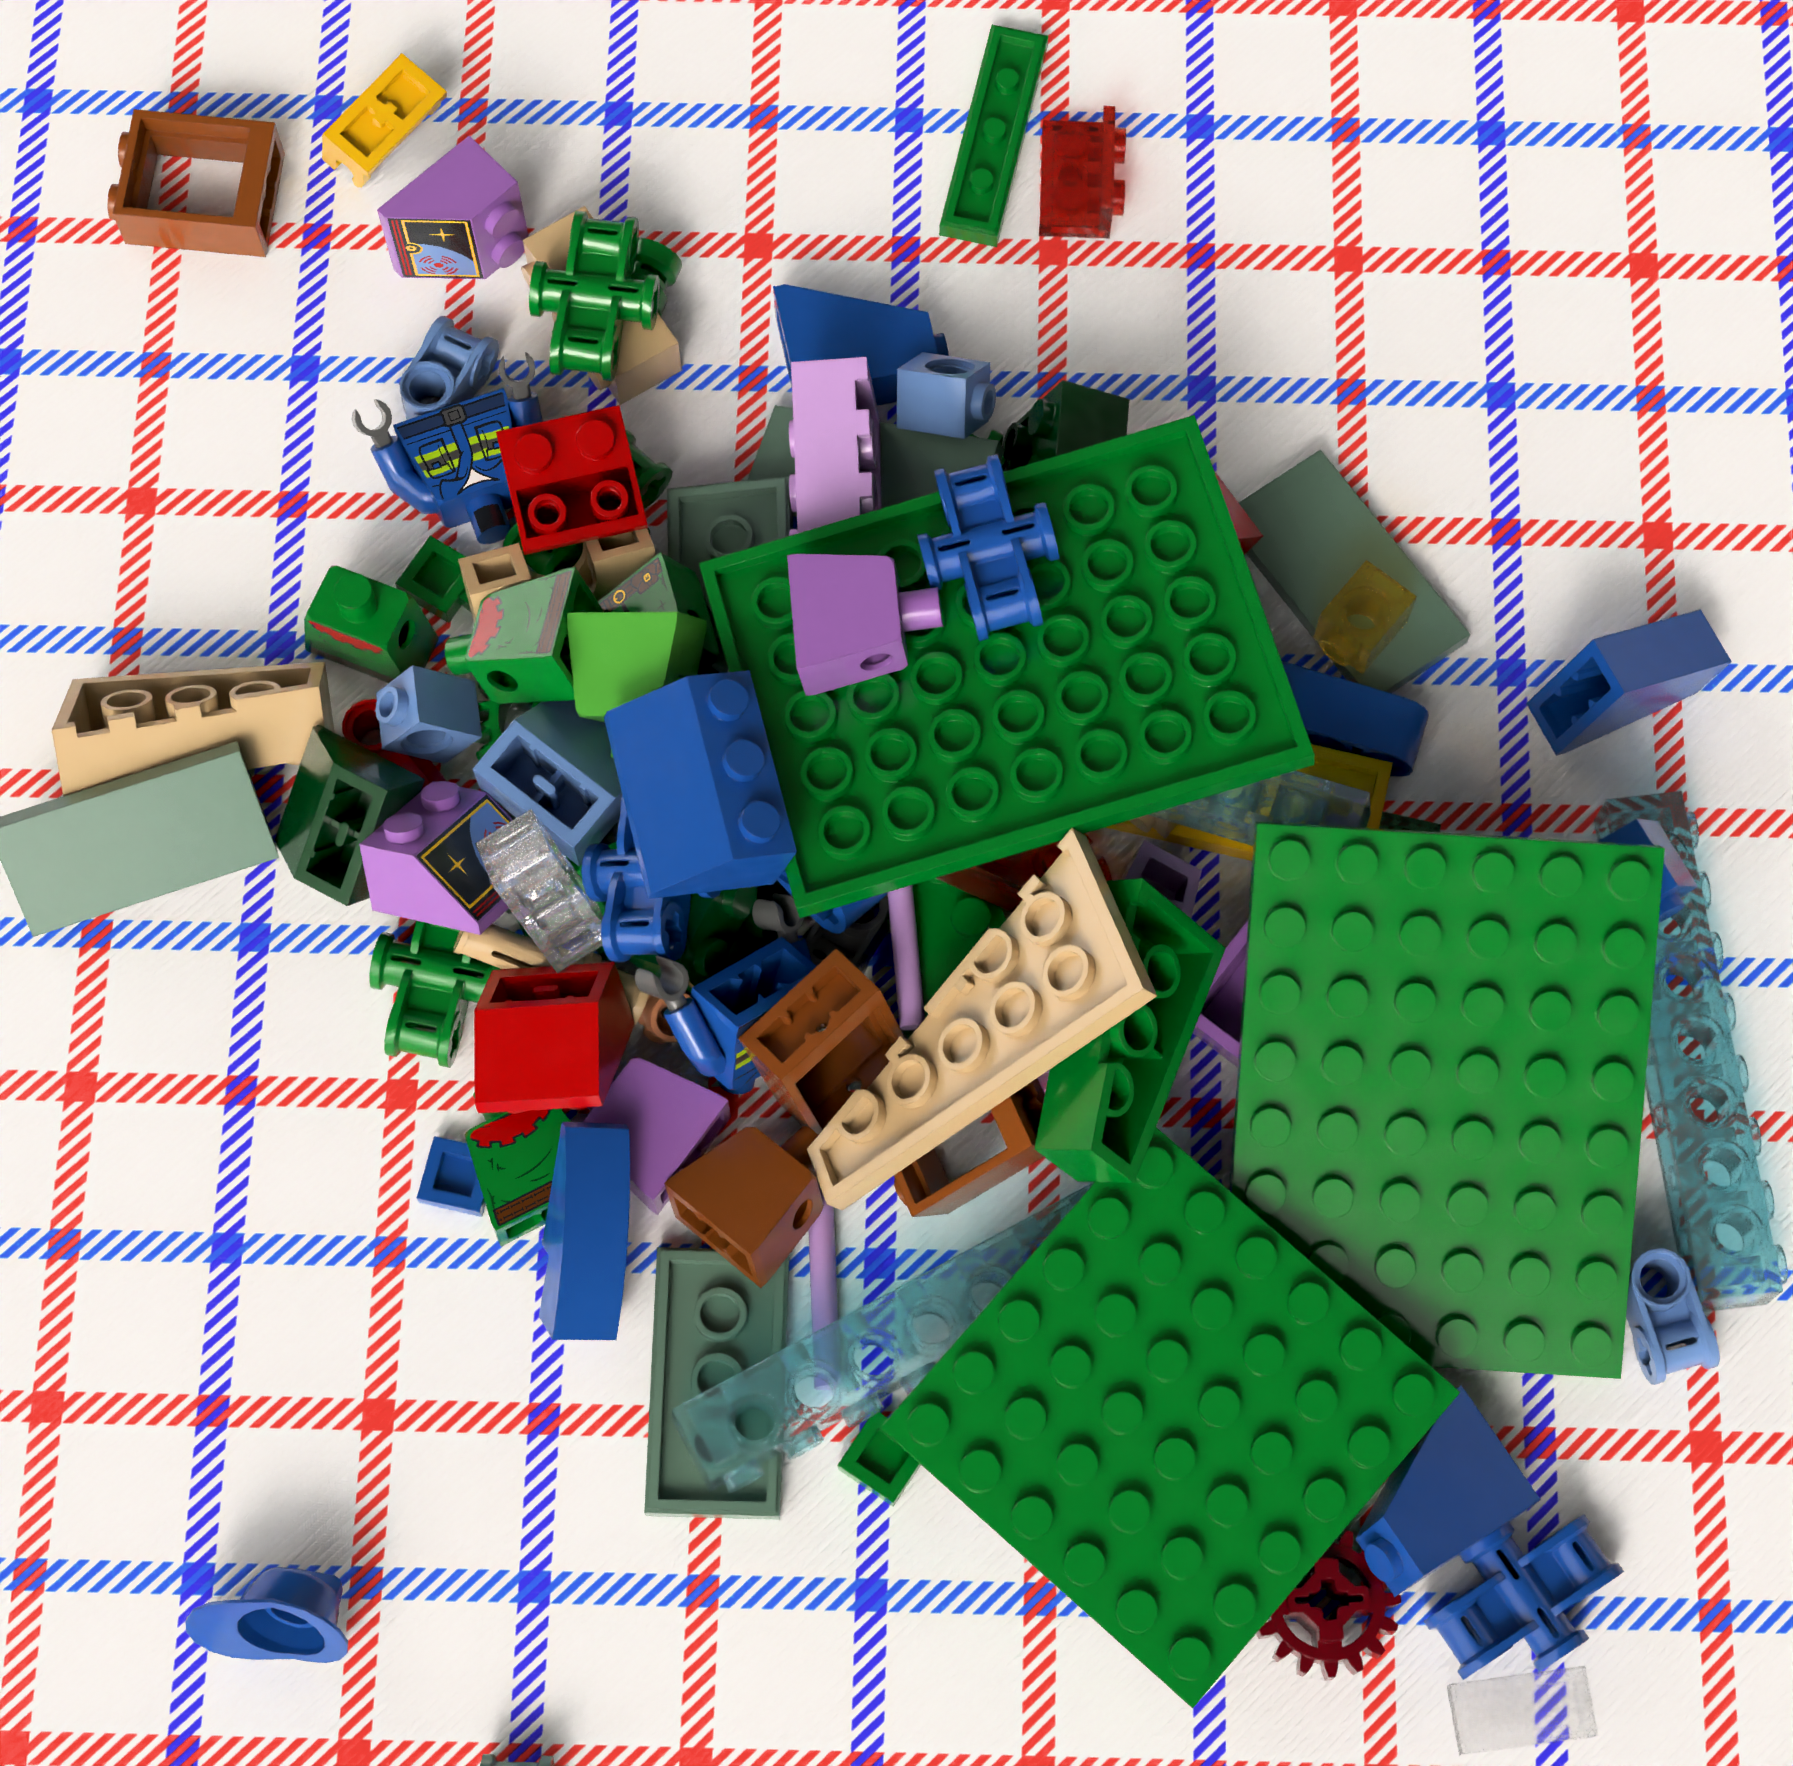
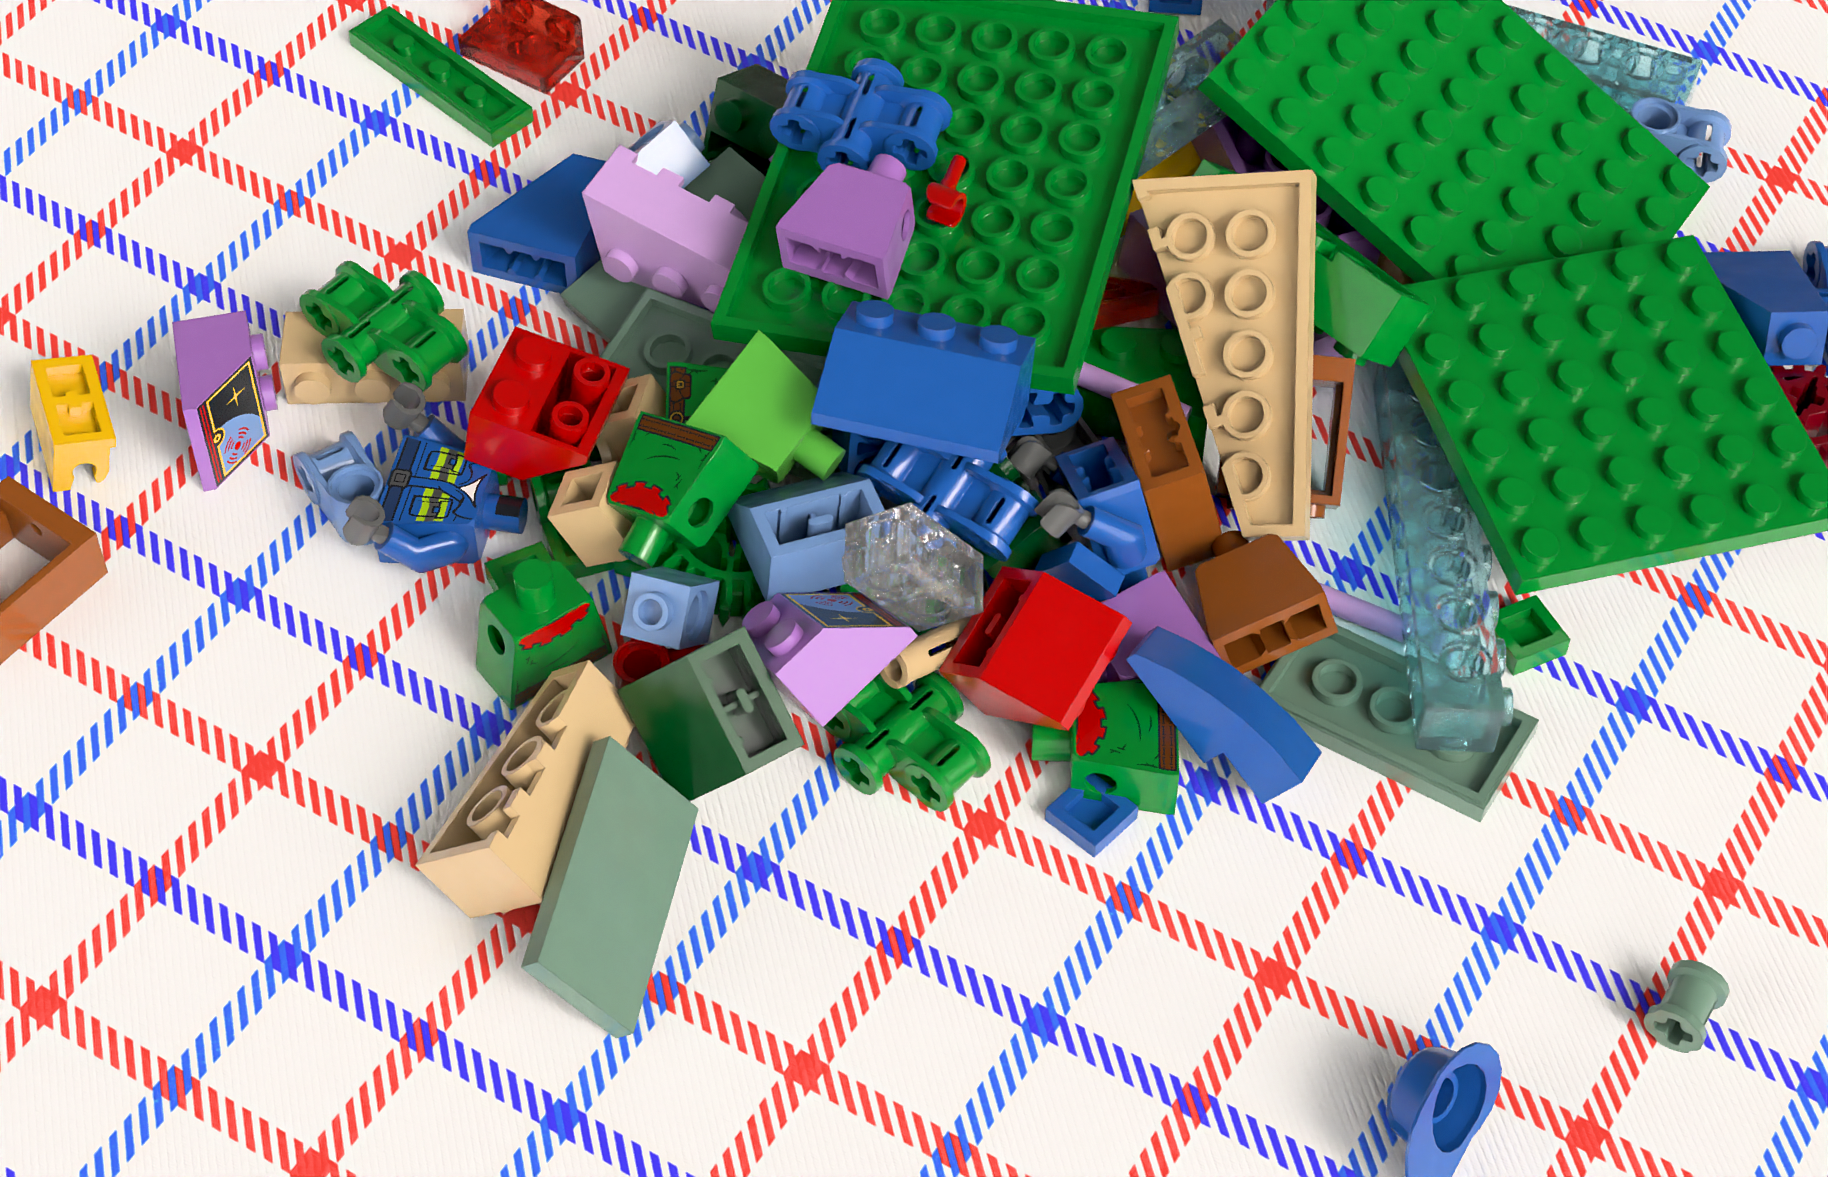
camera: 60 degrees left, 20 degrees down
none -> red hand [926,155,967,228]
none -> blue tile [1035,541,1125,602]

